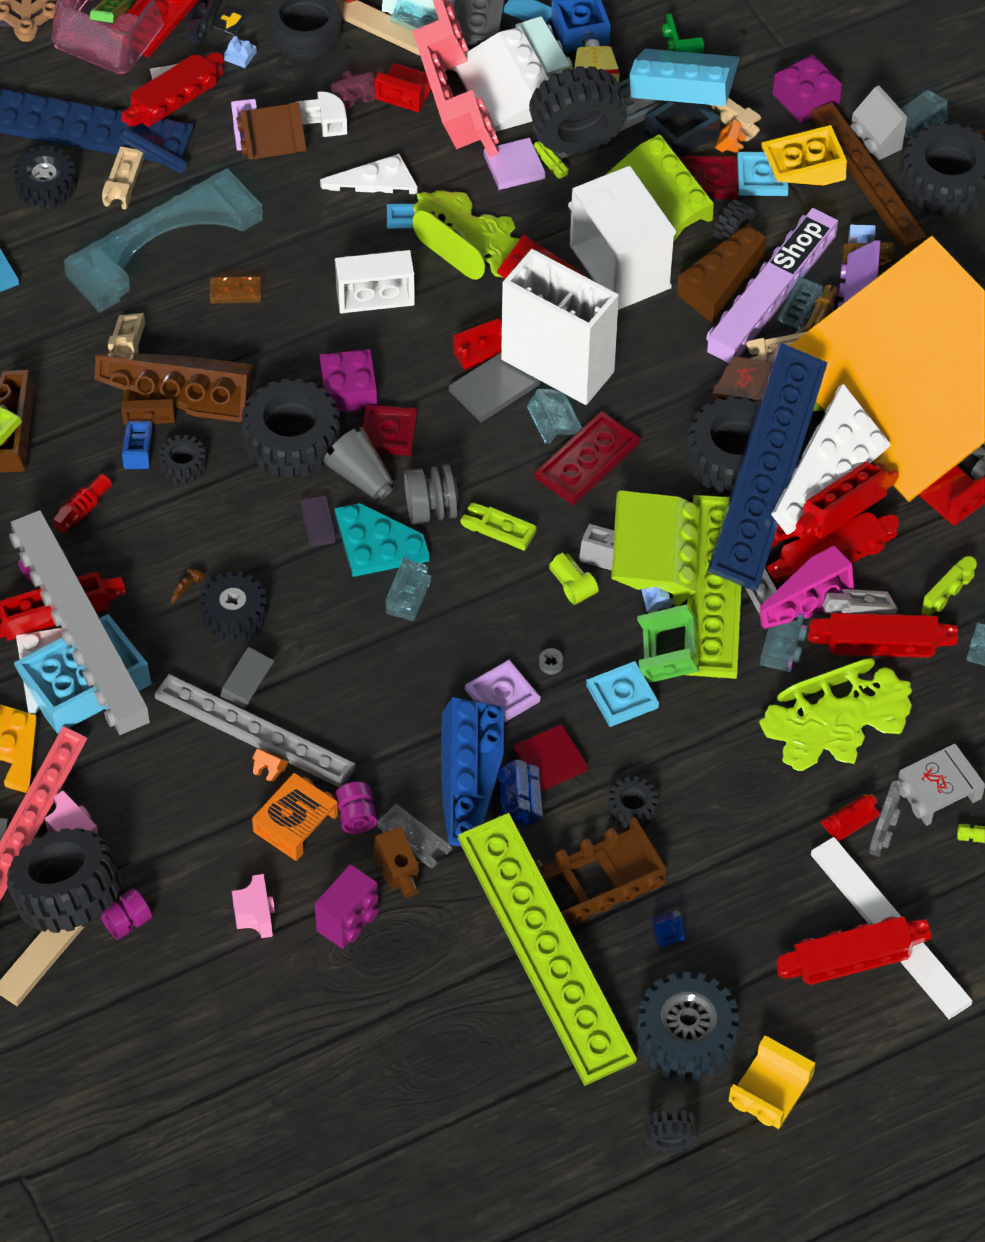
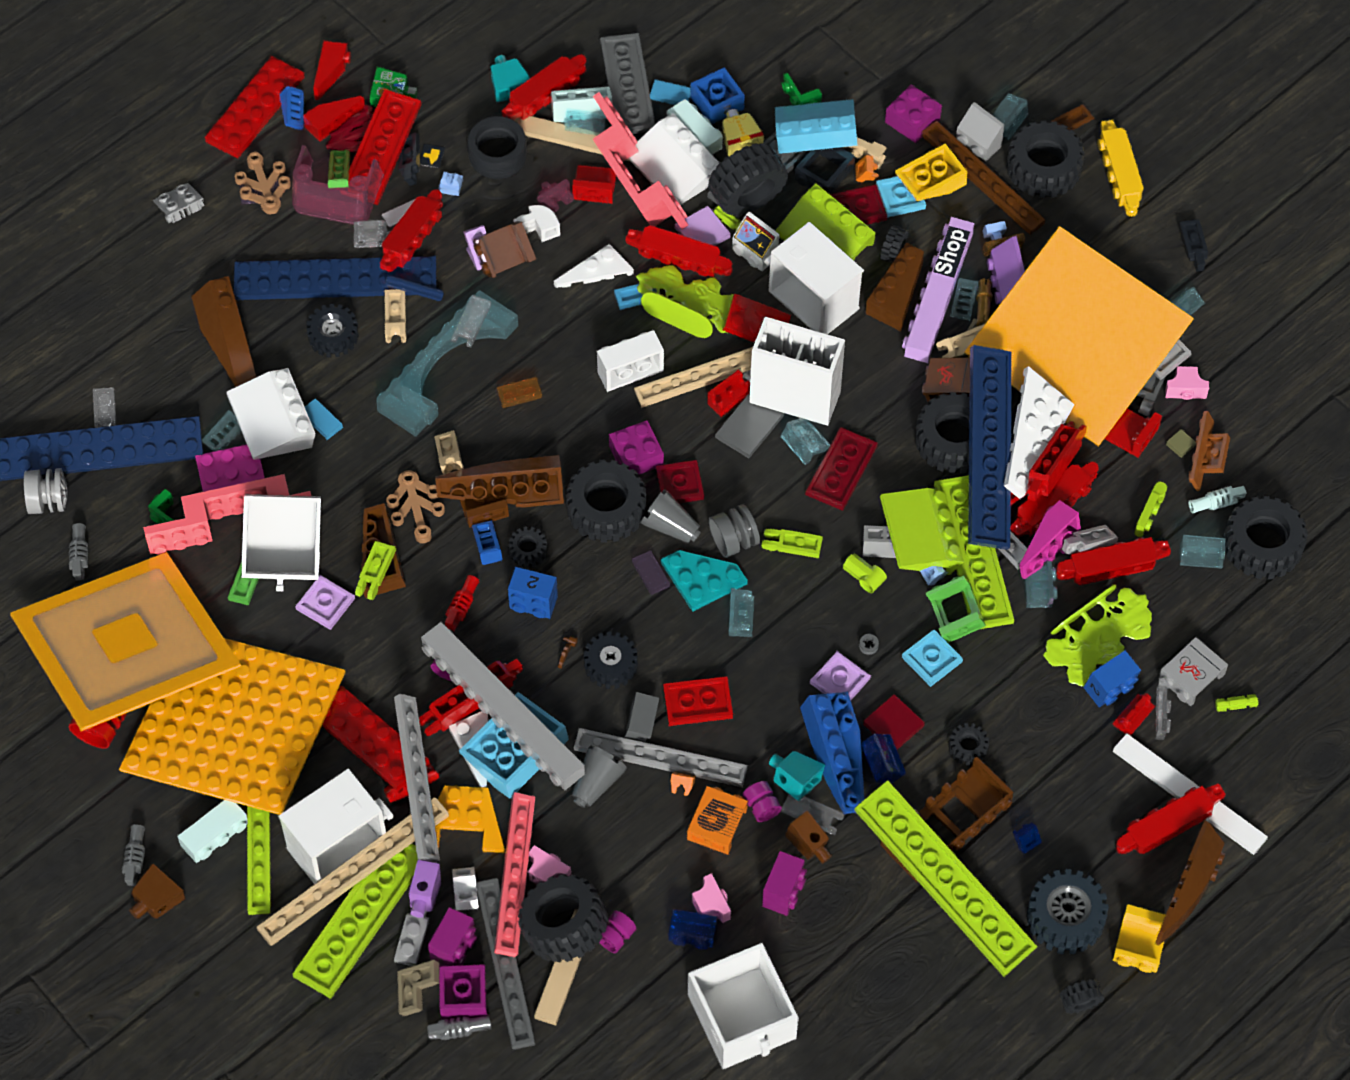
camera: 15 degrees left, 5 degrees up
none -> clear piece [354,220,390,248]
none -> medium nougat plant [386,470,445,544]
none -> clear hinge [451,295,491,348]
none -> blue brick [508,567,558,619]
none -> dark grey cone [572,745,627,808]
none -> red hinge [626,225,733,277]
none -> tan tile [634,347,753,408]
none -> red plate [663,677,733,726]
none -> clear blue brick [669,909,717,949]
none -> white piece [688,943,798,1069]
none -> slope [732,212,779,271]
none -> teal torso [769,751,825,801]
none -> blue brick [1083,650,1141,708]
none -> reddish brown wedge [1155,820,1226,945]

